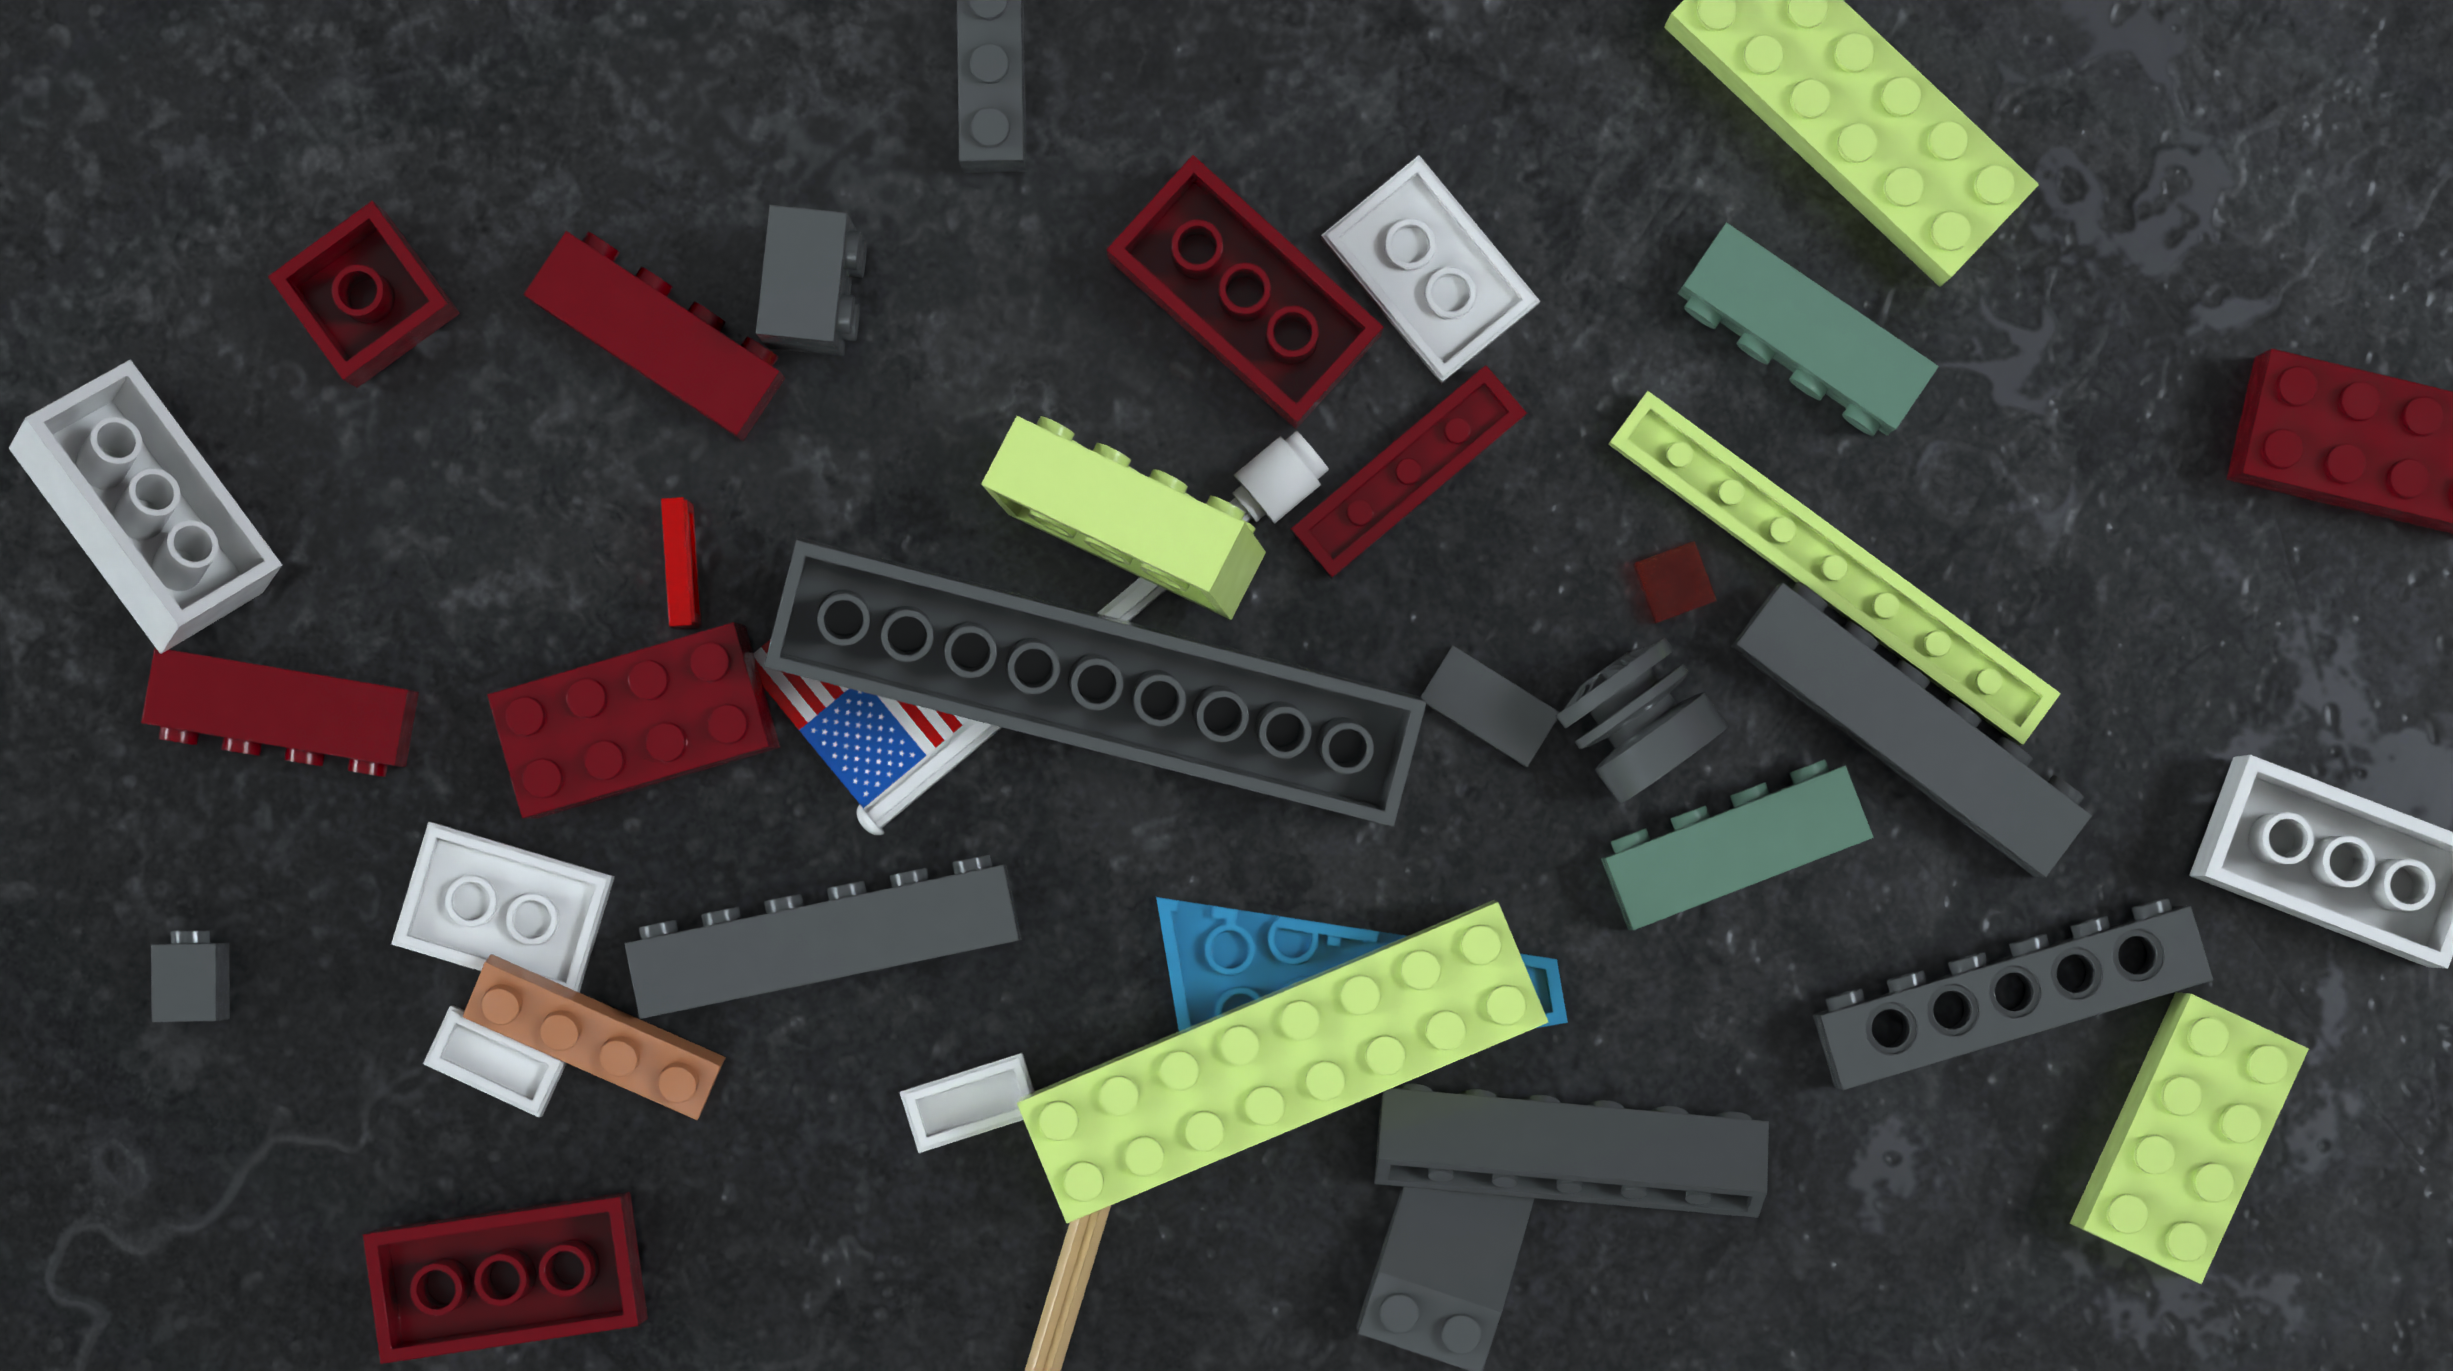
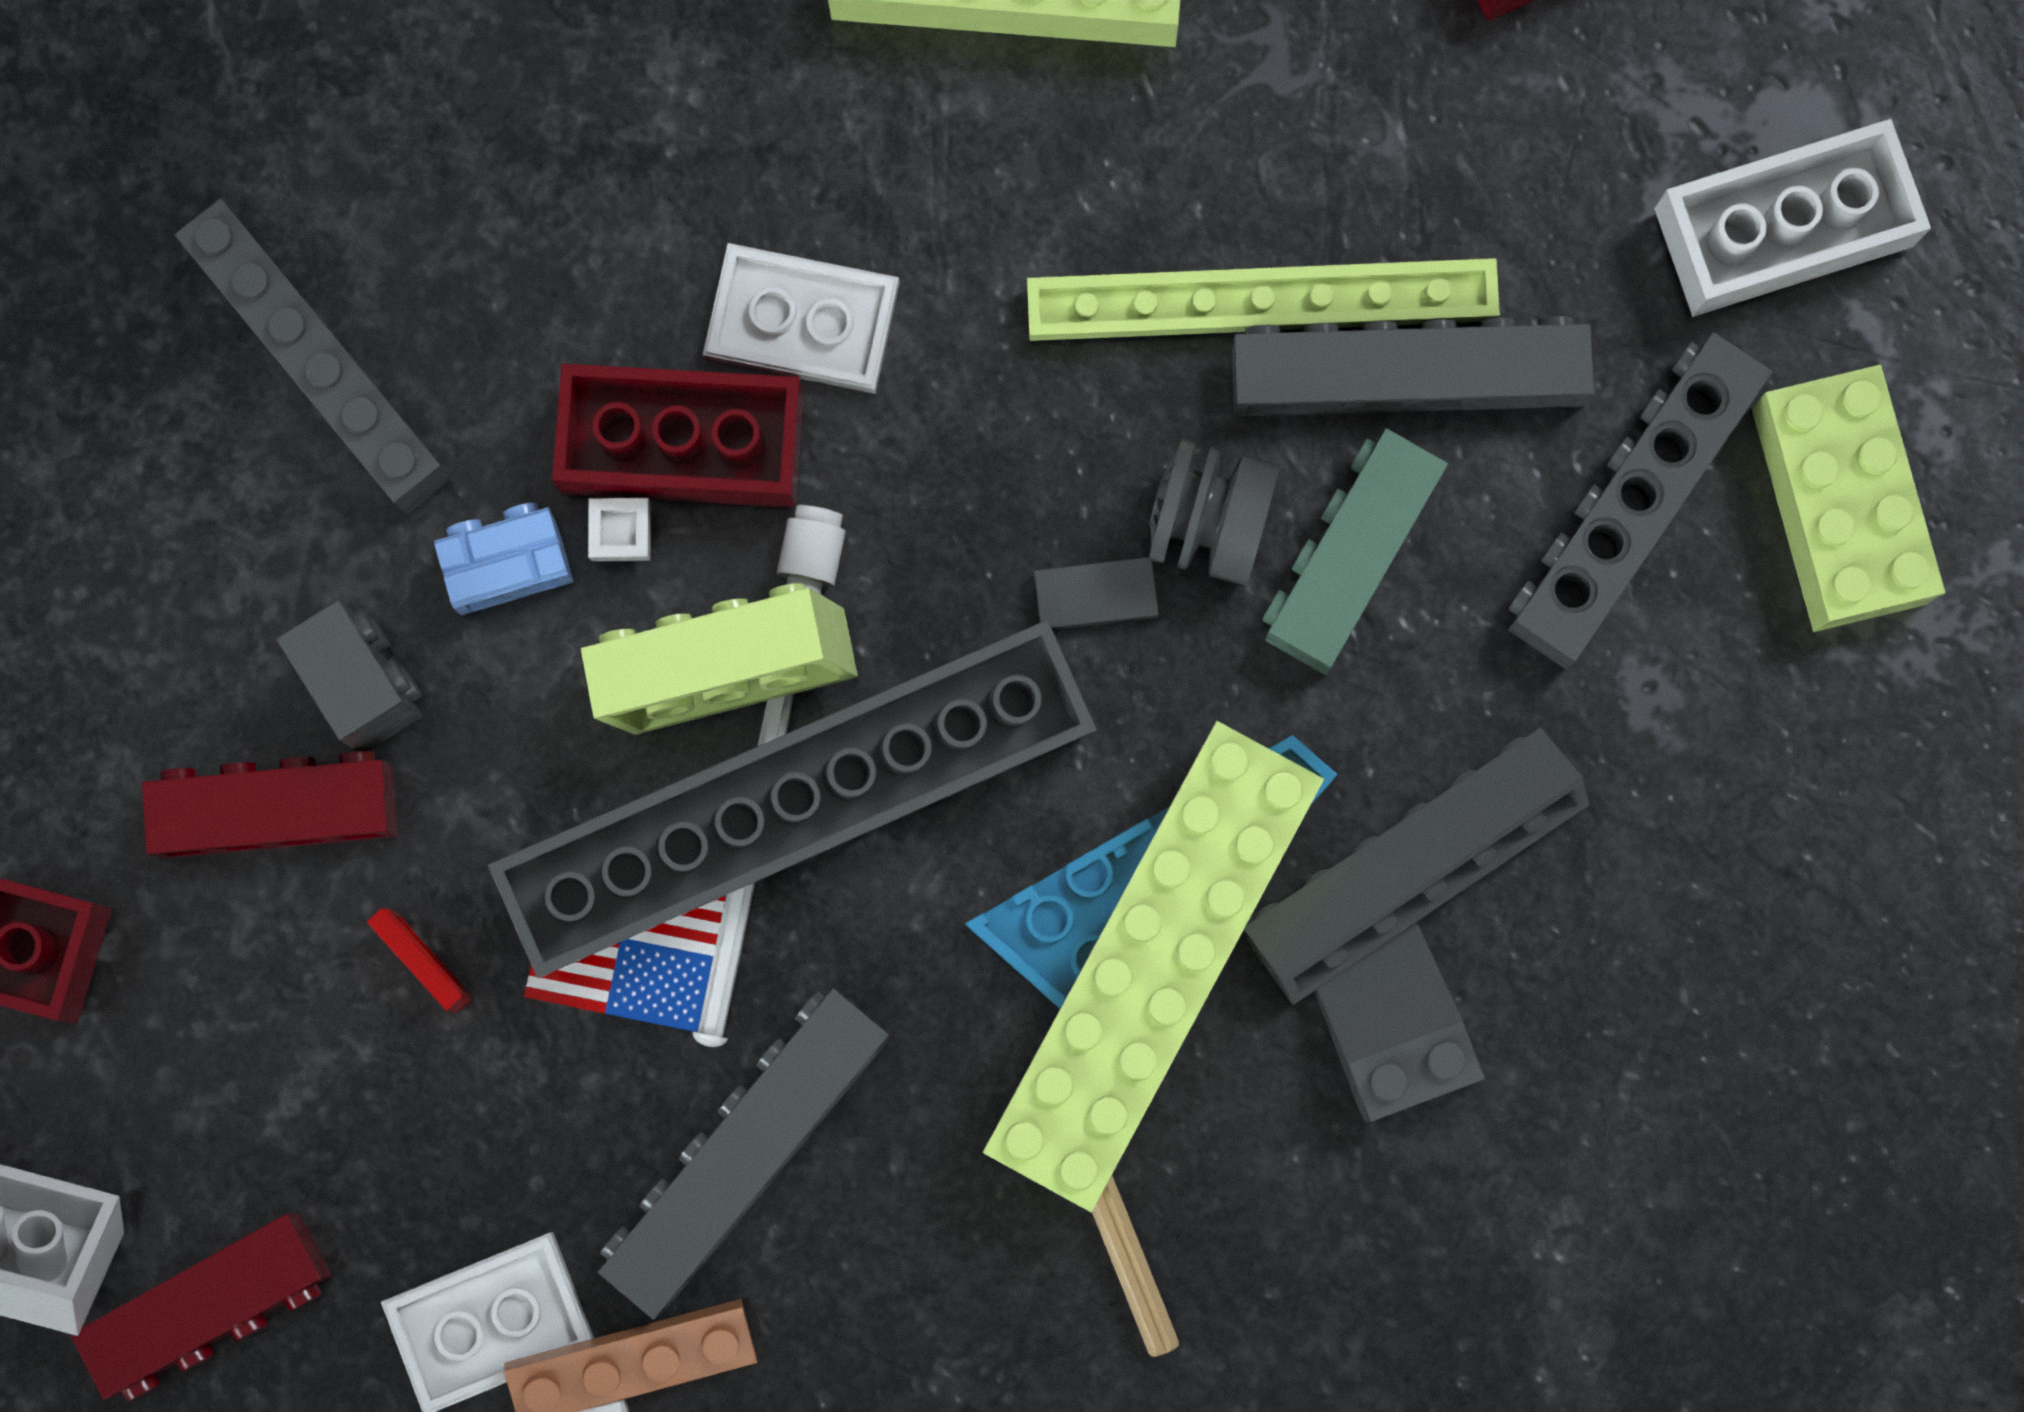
camera: 35 degrees left, 5 degrees down
dark red brick [487,622,780,818] -> none
white tile [900,1053,1035,1153] -> none
dark red plate [1290,365,1527,579] -> none
clear red tile [1633,541,1717,624] -> none
sand green brick [1677,222,1939,436] -> none
none -> light blue brick [434,503,574,616]
none -> white tile [588,498,651,561]

